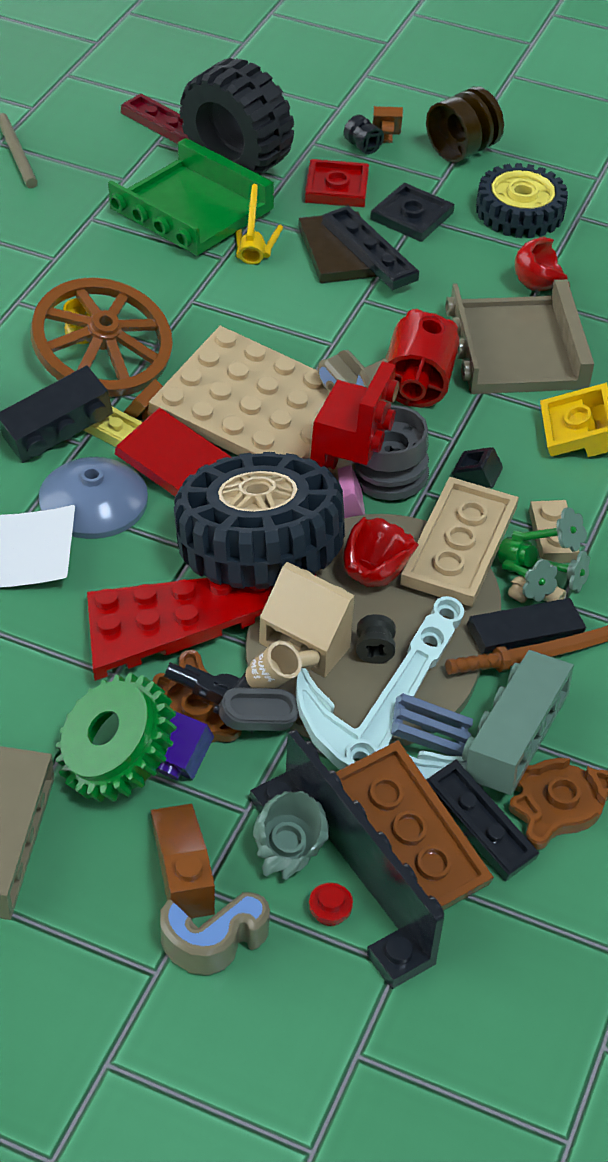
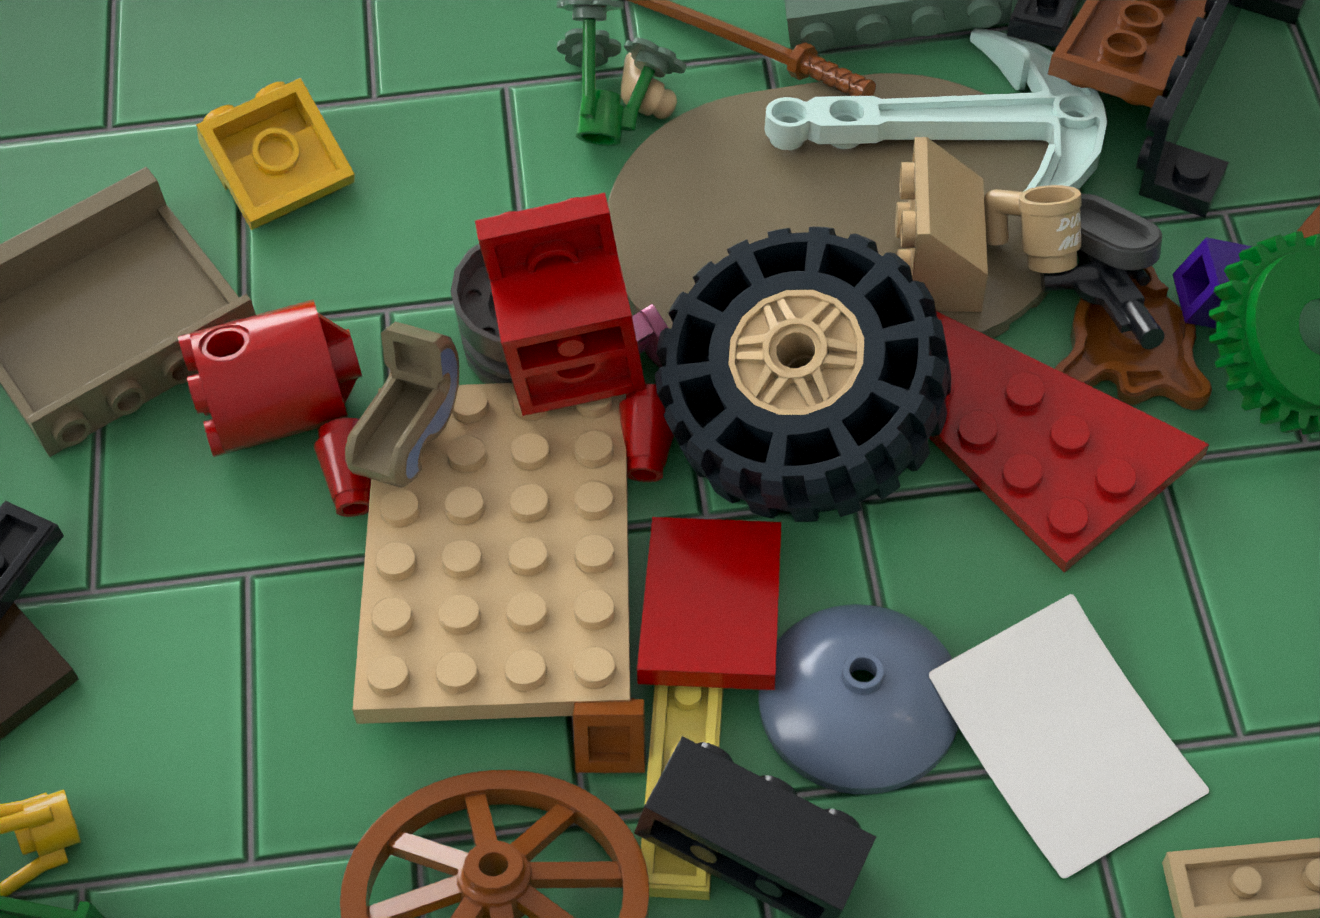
camera: 115 degrees left, 10 degrees up
sand green hair [253,791,329,880] -> none
red plate [309,883,353,926] -> none
red hair [343,517,419,587] -> none
pearl dark grey wheel [356,614,396,664] -> none
sand blue tile [391,693,473,757] -> none
tan plate [400,477,519,607] -> none
black slope [452,447,503,488] -> none
black tile [466,598,587,654] -> none
tan plate [529,500,580,563] -> none

